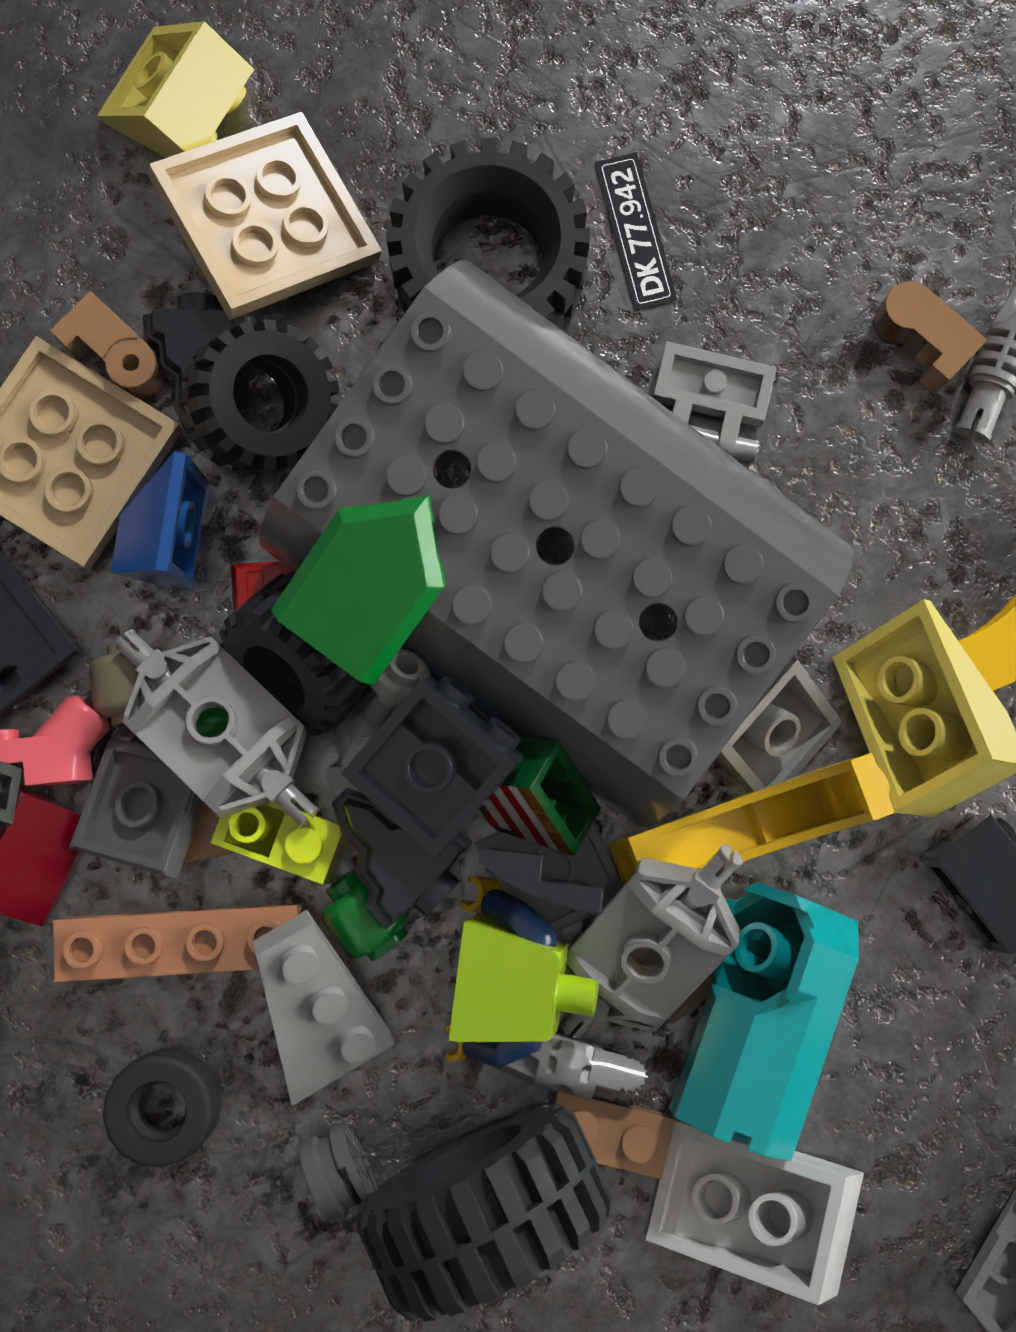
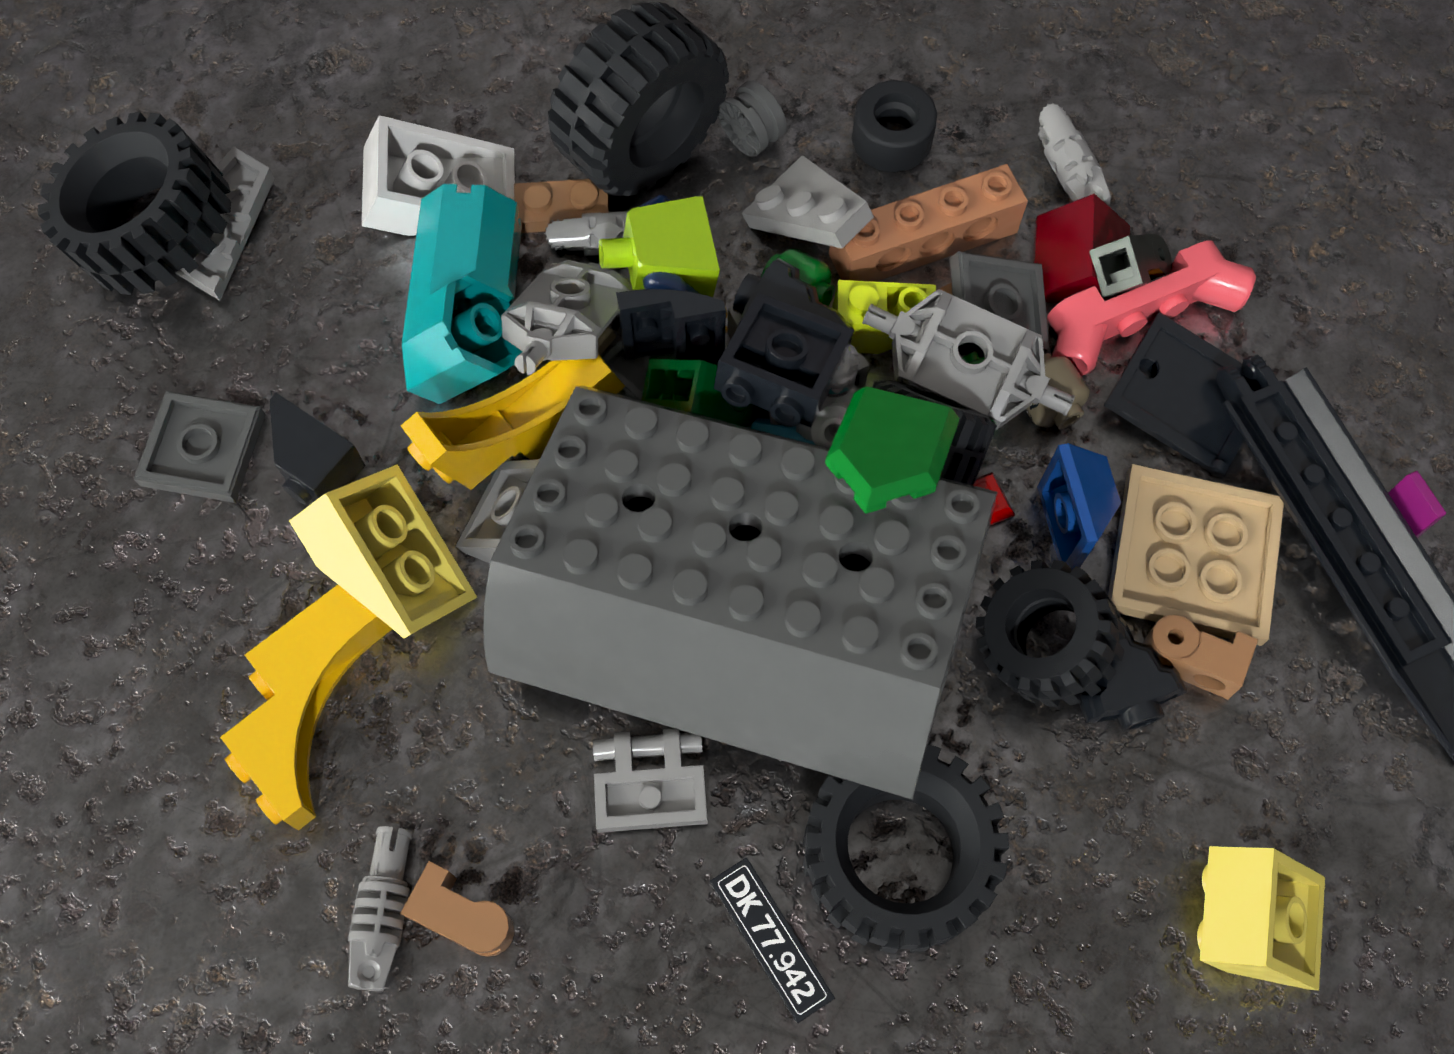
camera: 165 degrees right, 15 degrees down
tan plate [148,112,382,320] -> none

